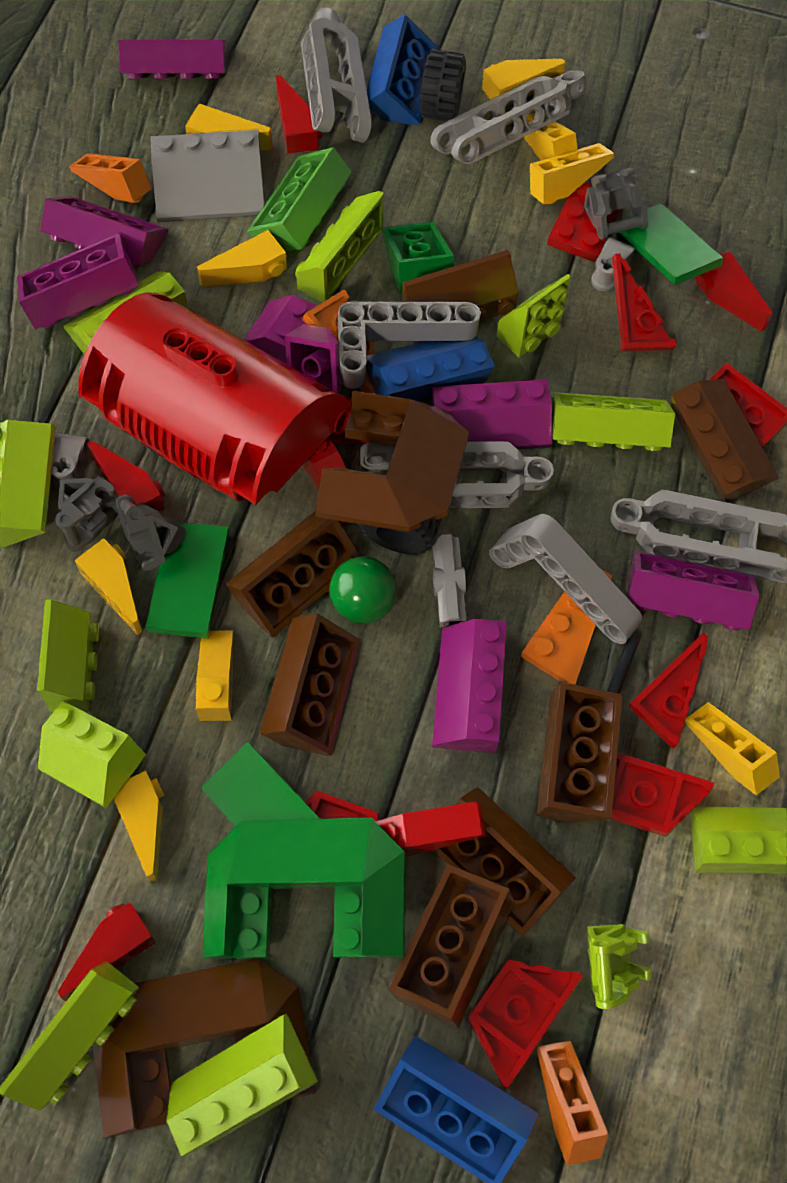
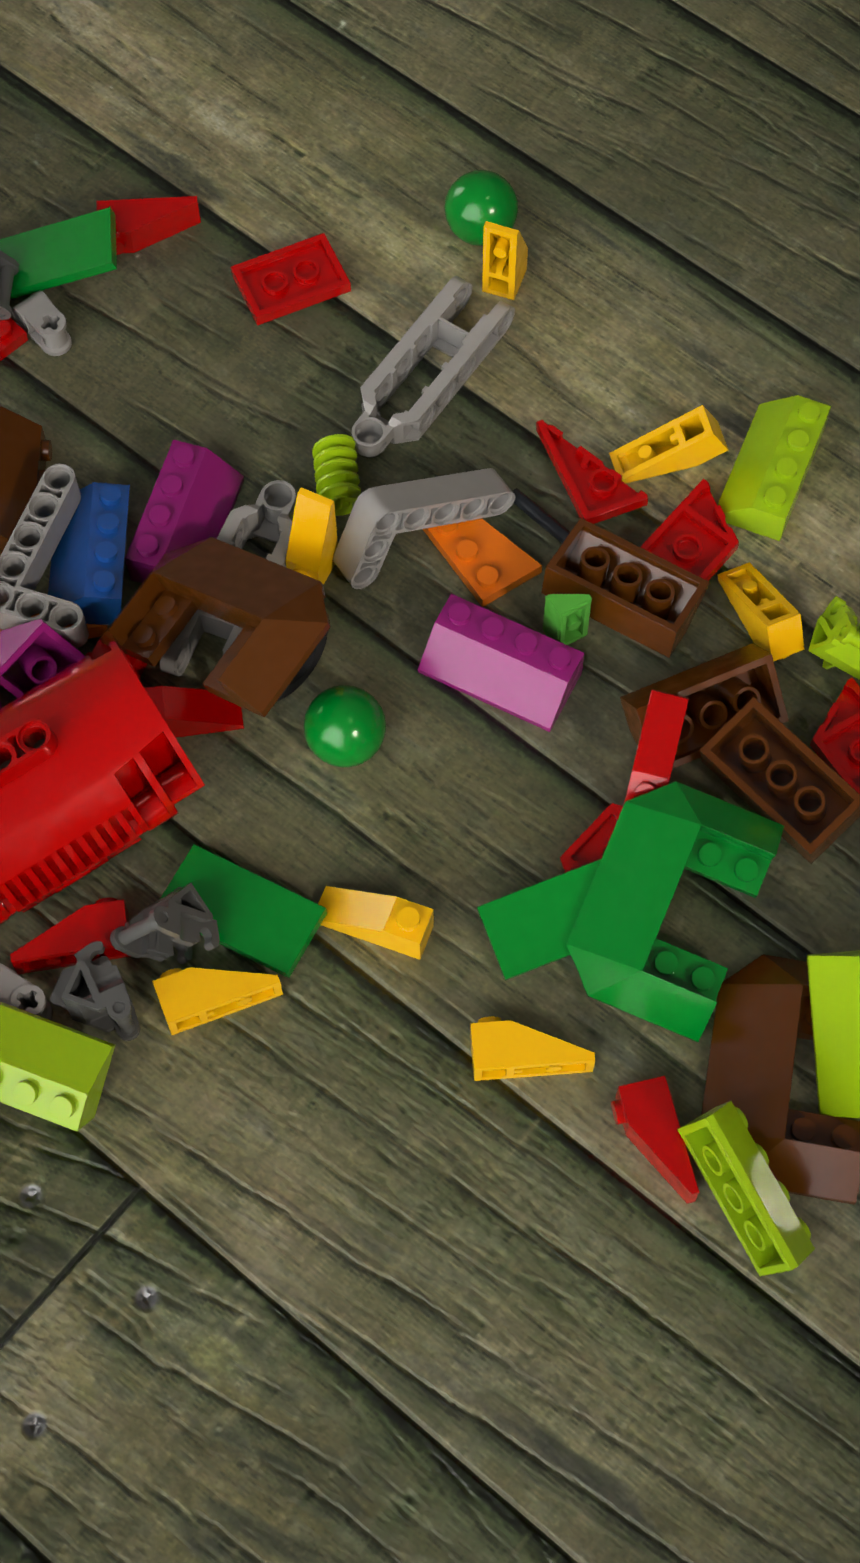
camera: 65 degrees left, 0 degrees up
lime slope [37,599,99,712] -> none
lime slope [38,701,146,808] -> none
reddish brown slope [226,511,360,638] -> none
reddish brown slope [260,613,361,756] -> none
light grey piece [432,534,467,627] -> none
lime slope [496,274,571,358] -> none
lime slope [552,392,675,451] -> none
red wing [612,253,677,352] -> none
magenta slope [626,550,759,631] -> none
reddish brown slope [671,379,779,503] -> none
none -> yellow slope [286,487,338,585]
none -> lime piece [312,434,361,516]
none -> bright green slope [543,594,592,645]
none -> yellow slope [717,562,805,661]

